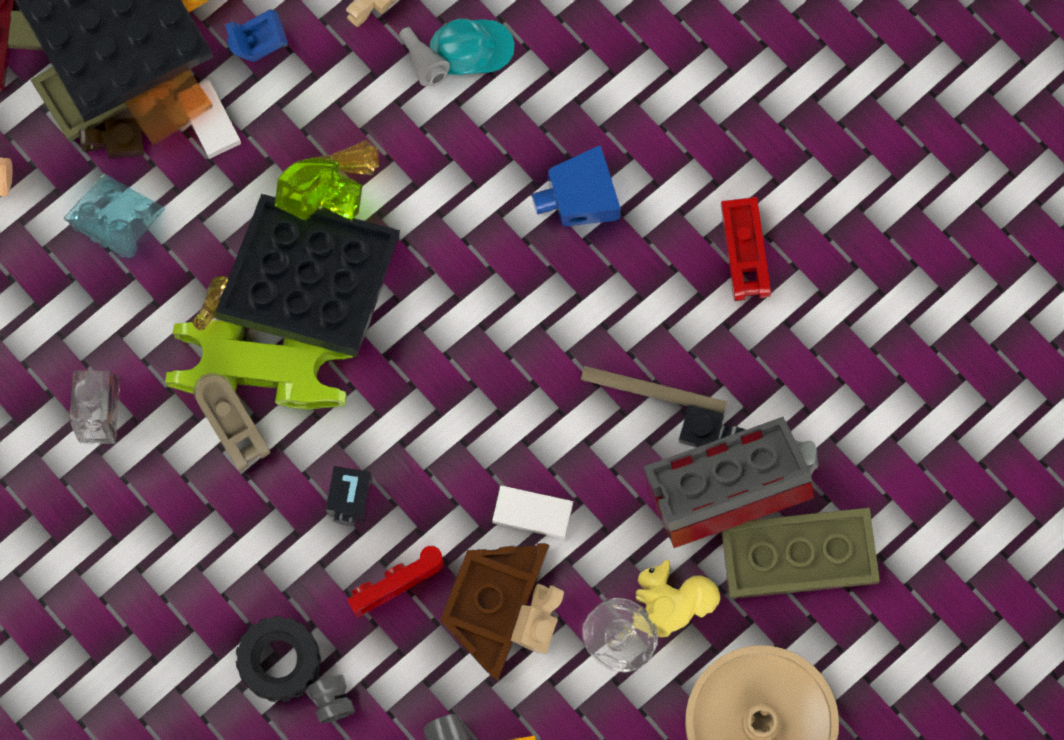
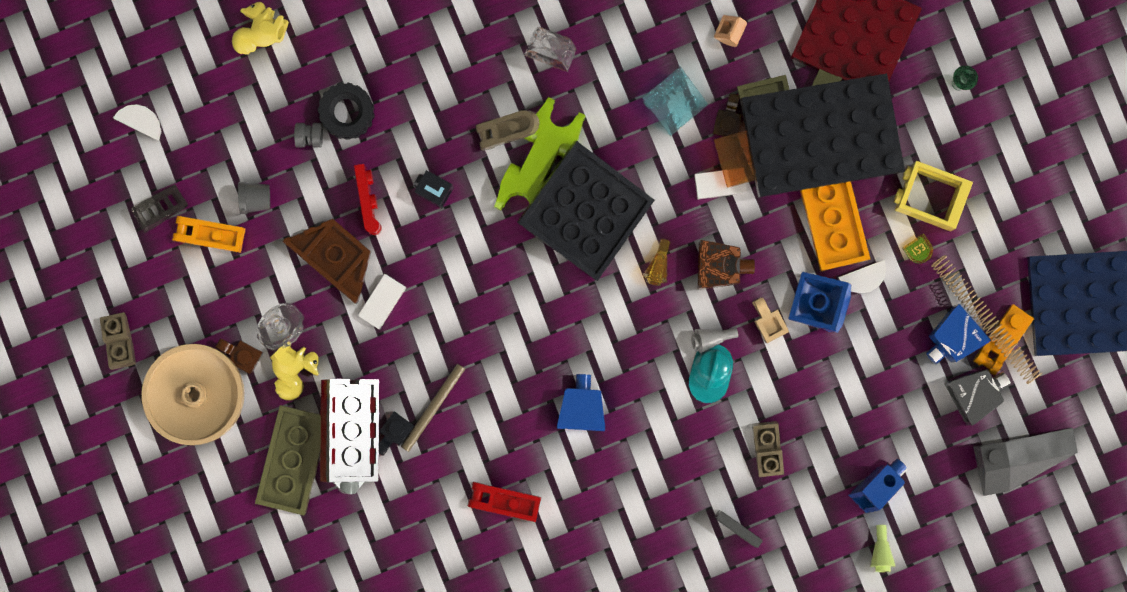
camera: 110 degrees right, 10 degrees up
clear yellow cone [193,276,228,330] -> none
blue bracket [225,9,288,62] -> none
clear neon green brick [275,158,363,220] -> none
tan plate [511,584,564,654] -> none
none -> reddish brown plate [216,339,264,374]
none -> torso [698,240,755,290]

